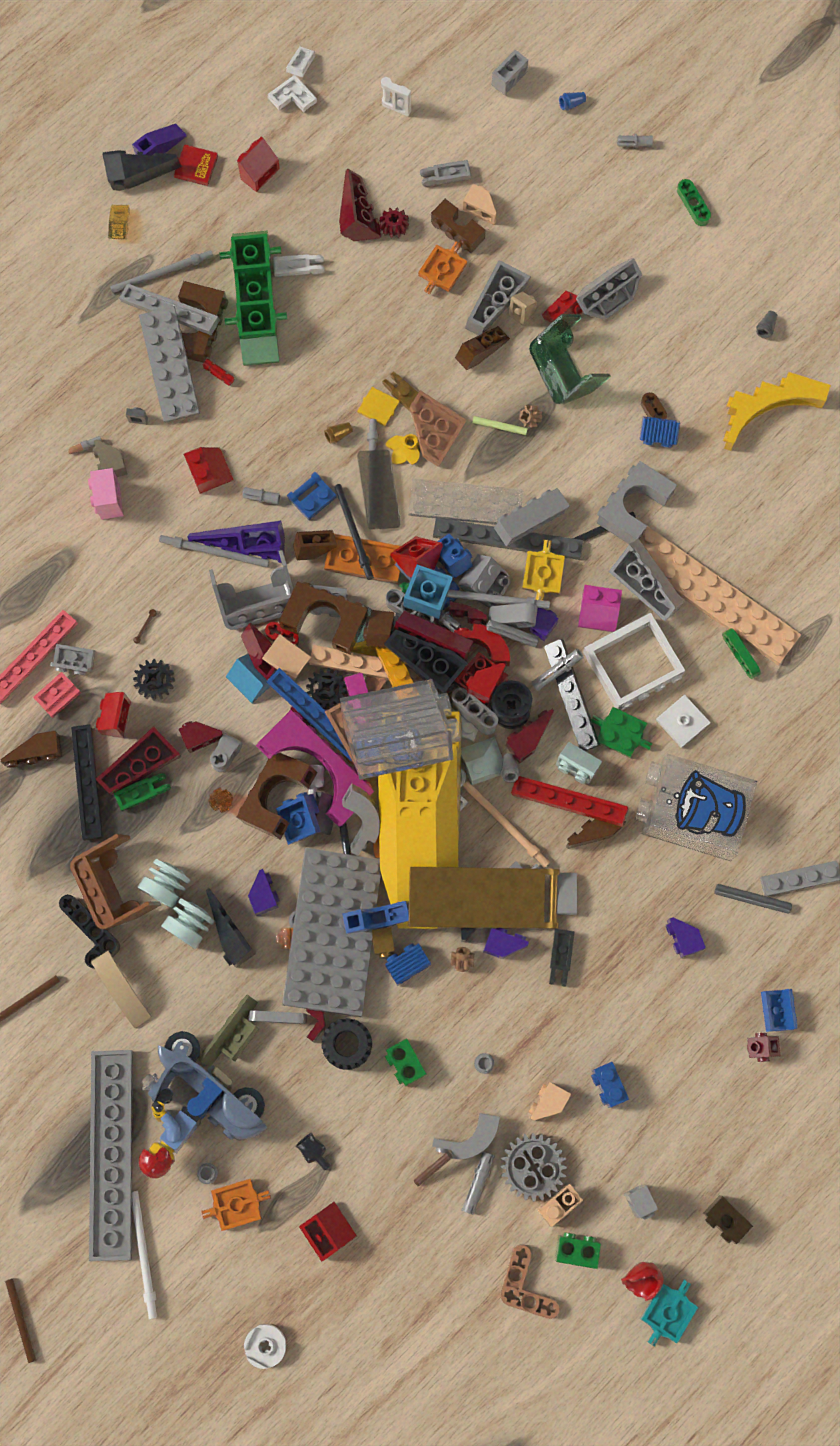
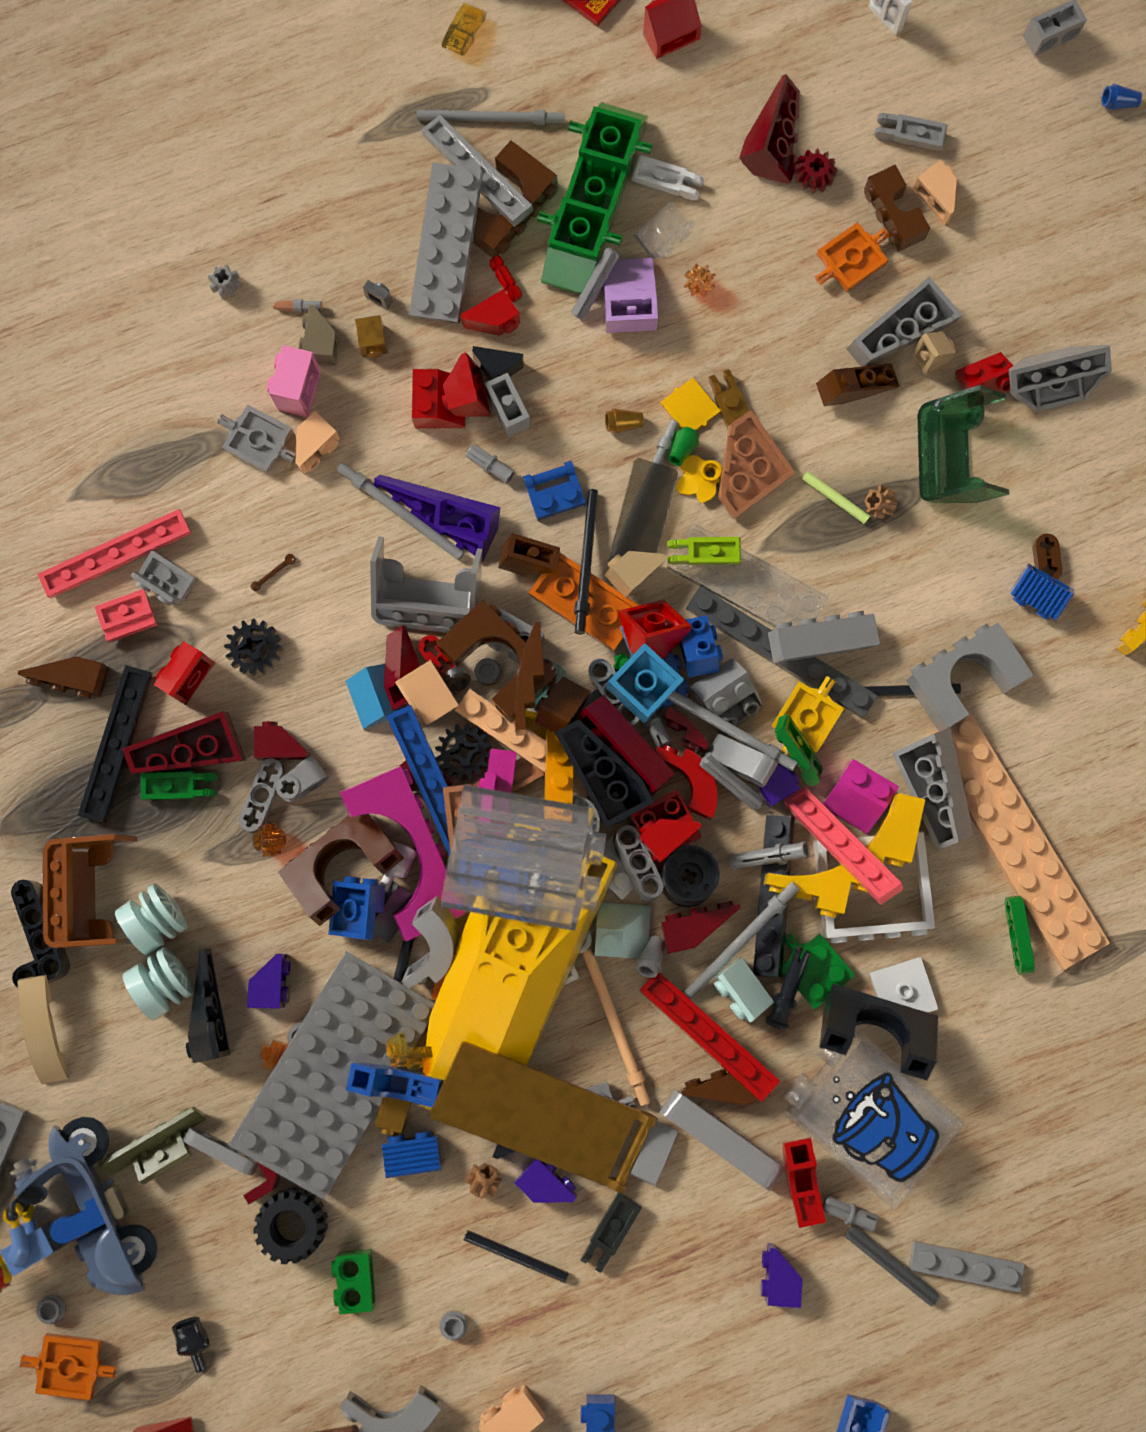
camera: 25 degrees right, 5 degrees up
none -> light grey gear [208,264,241,299]
none -> light grey plate [217,405,296,474]
none -> light grey beam [239,758,285,832]
none -> light nougat slope [296,411,340,474]
none -> pearl gold brick [355,315,388,358]
none -> clear yellow bracket [386,1033,433,1070]
none -> red slope [442,352,491,417]
none -> flat silver tile [443,667,471,692]
none -> red slope [460,289,521,336]
none -> black bar [463,1230,569,1283]
none -> black slope [472,346,524,381]
none -> flat silver tile [474,658,501,685]
none -> light grey brick [484,373,531,438]
none -> reddish brown slope [515,622,544,736]
none -> light grey axle [572,248,619,320]
none -> lavender slope [604,258,658,333]
none -> tan slope [605,551,668,598]
none -> clear bracket [633,201,695,259]
none -> light grey beam [659,1089,785,1191]
none -> lime hinge [667,537,741,565]
none -> green cone [668,427,700,466]
none -> light grey bar [683,881,800,1000]
none -> clear orange gear [684,264,716,298]
none -> yellow arch [763,793,925,918]
none -> black pin [765,947,812,1030]
none -> green hinge [775,714,823,786]
none -> coral plate [783,786,903,905]
none -> red arch [783,1137,826,1228]
none -> black arch [819,983,938,1081]
none -> light grey axle [822,1196,878,1232]

